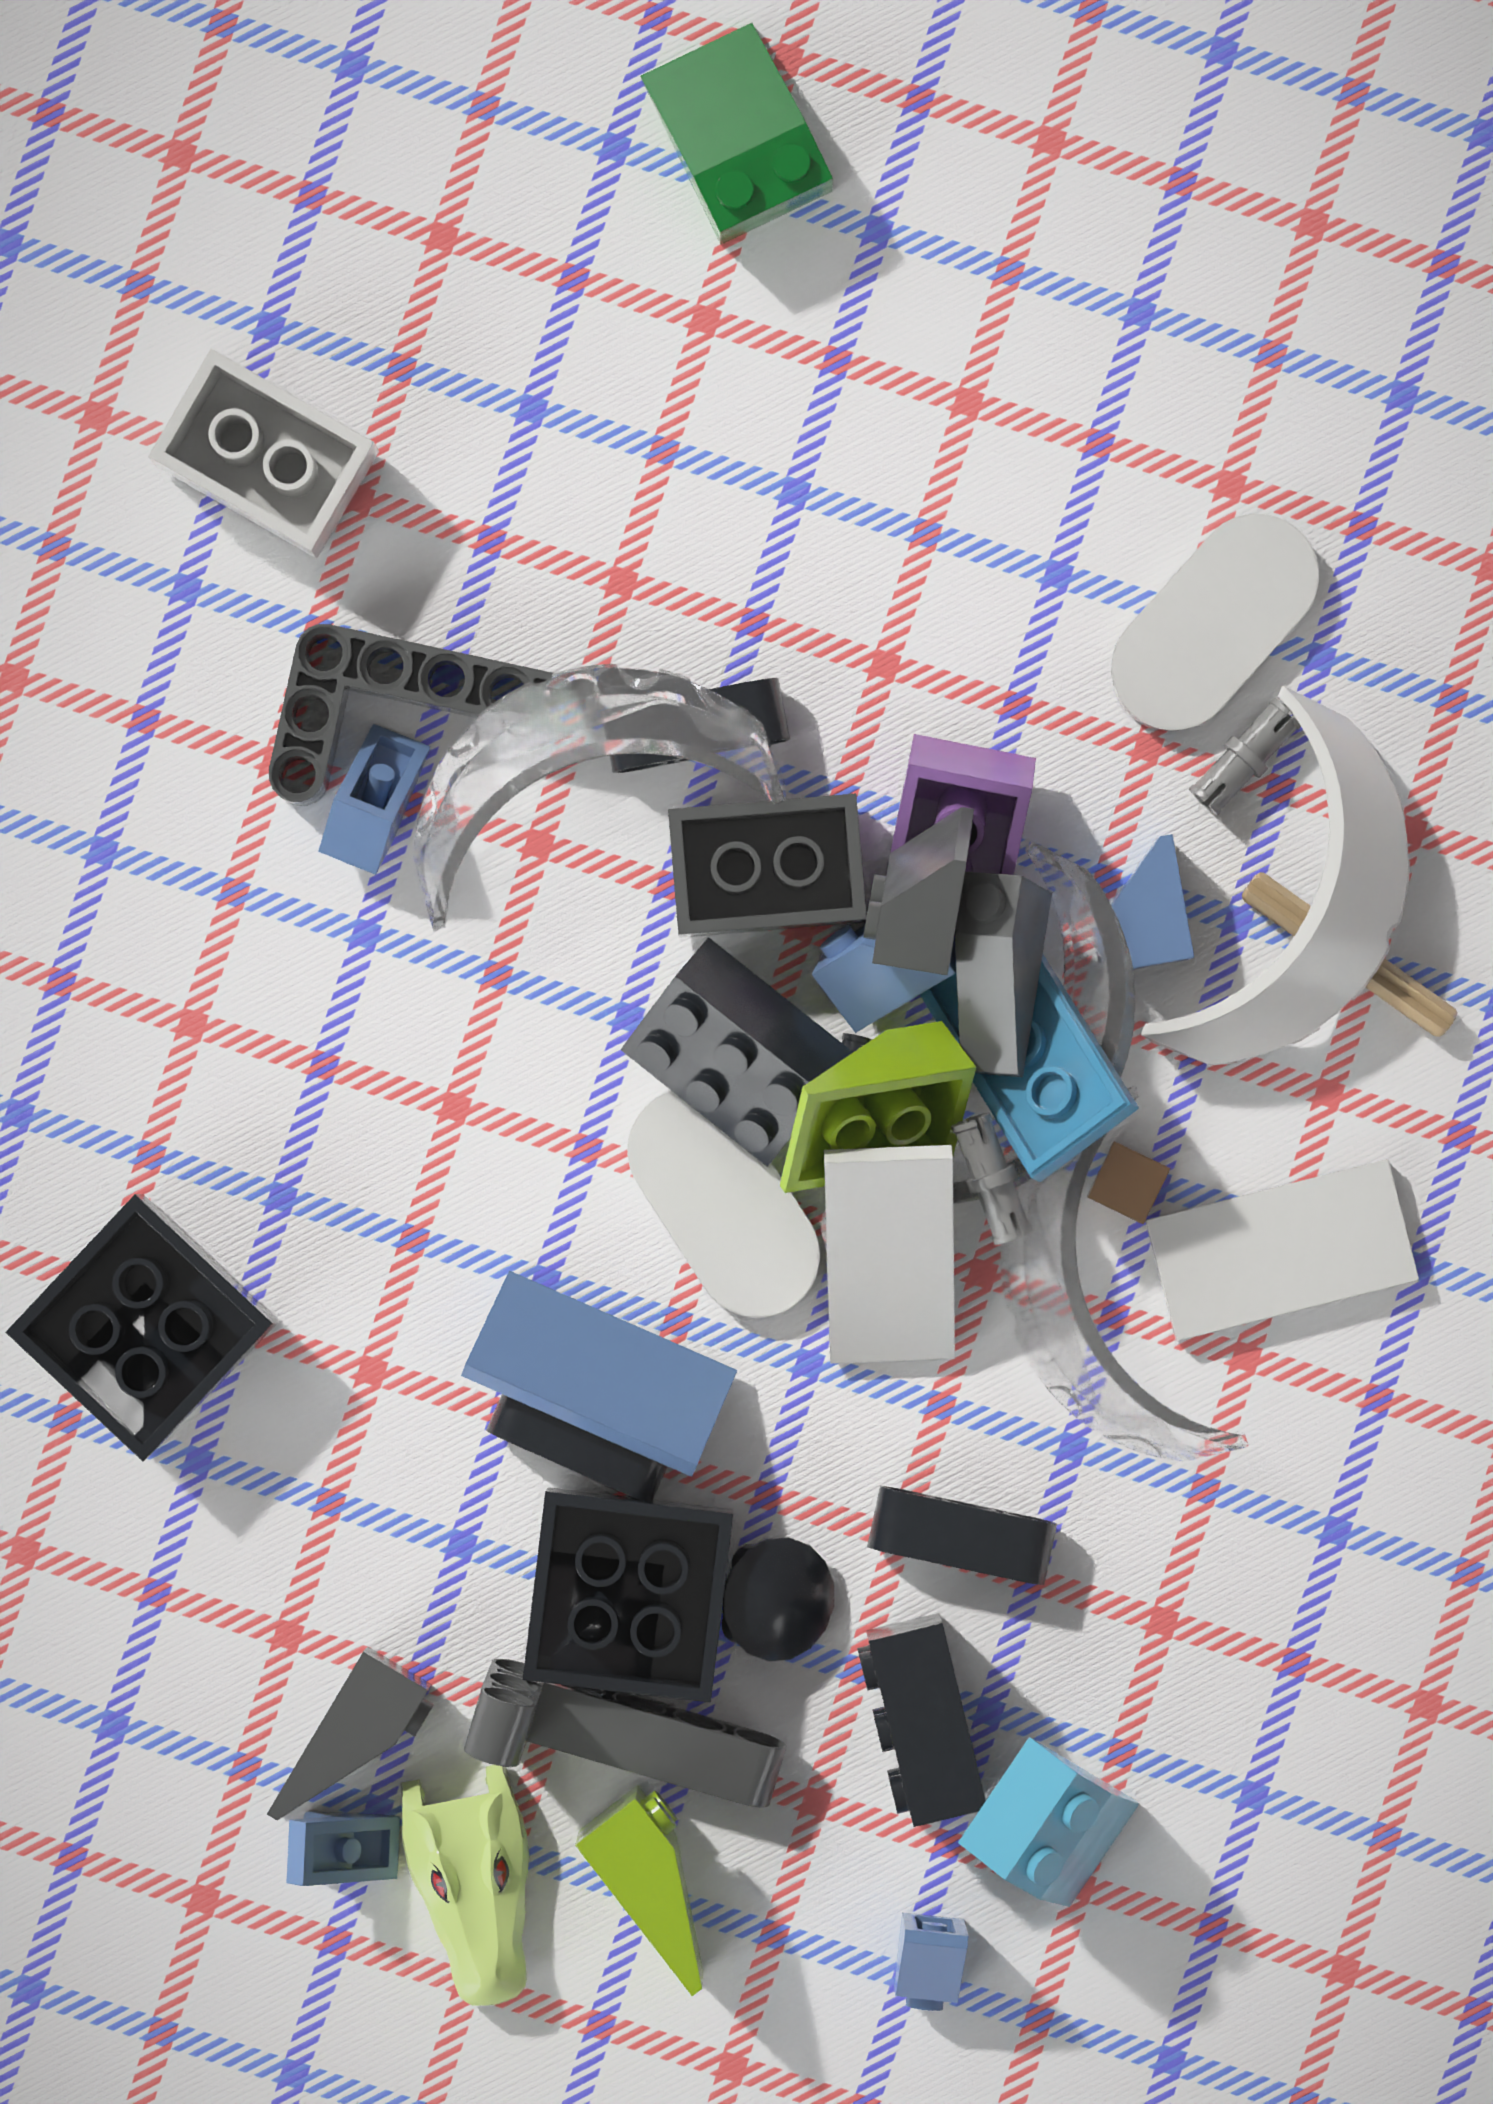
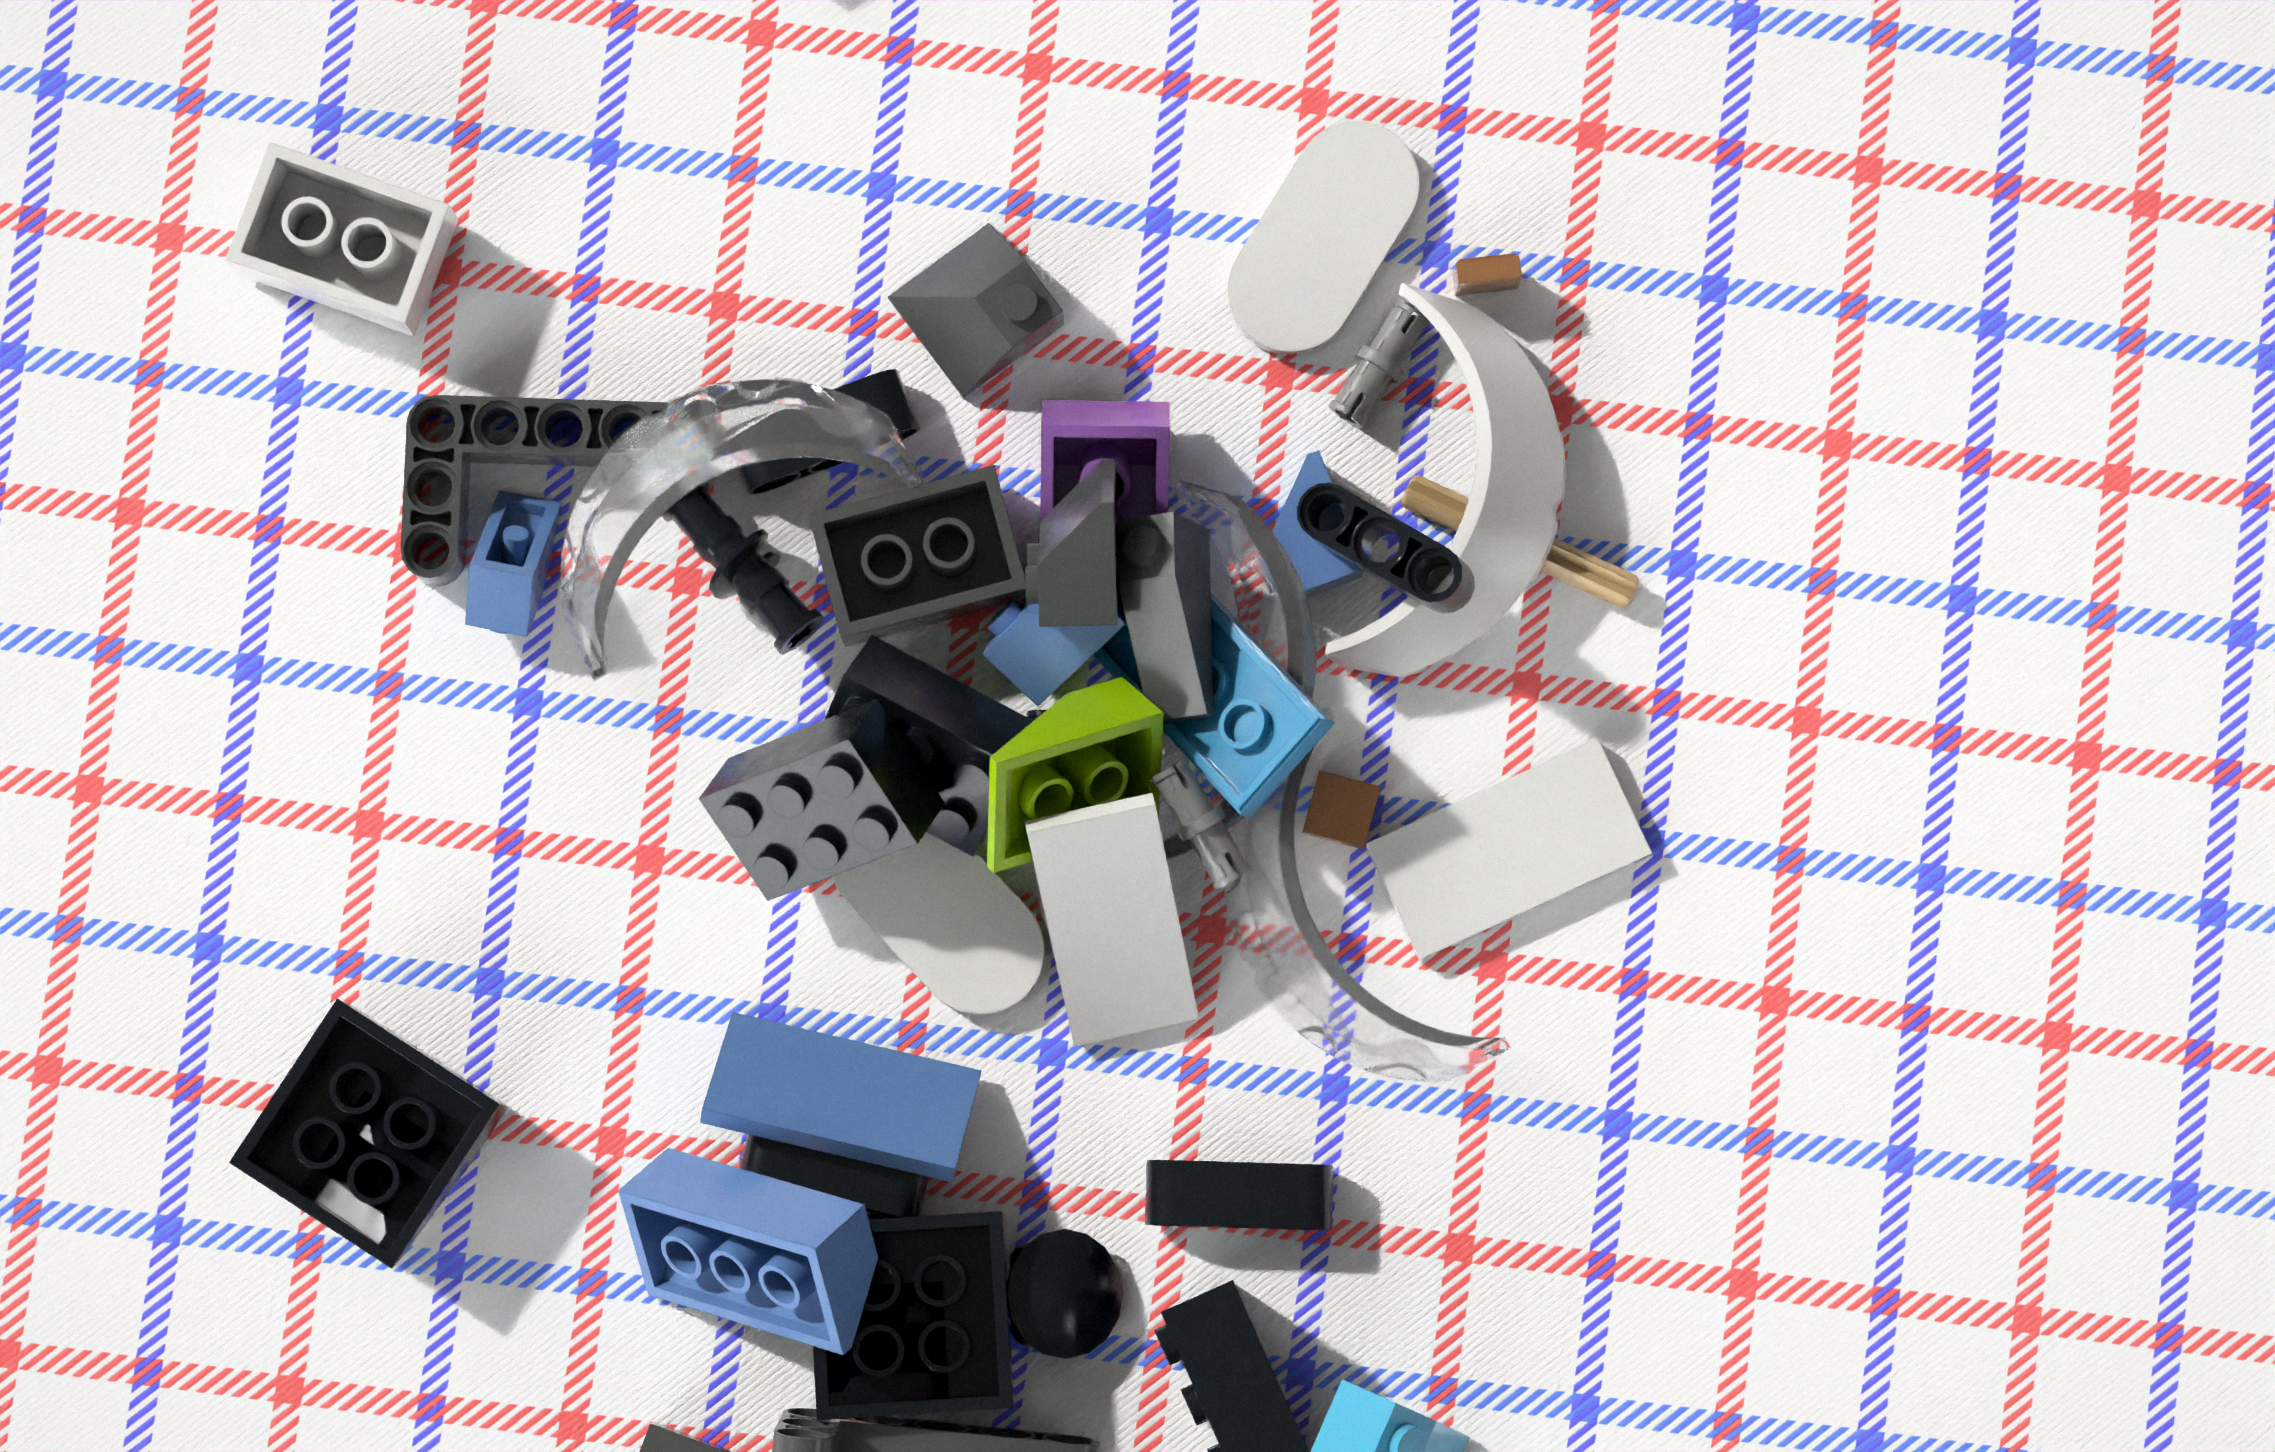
camera: 15 degrees left, 5 degrees down
none -> medium blue slope [618,1148,878,1355]
none -> black piece [659,476,824,655]
none -> brick [699,699,945,901]
none -> dark grey slope [888,223,1064,399]
none -> black beam [1297,483,1475,613]
none -> medium nougat tile [1452,253,1522,296]

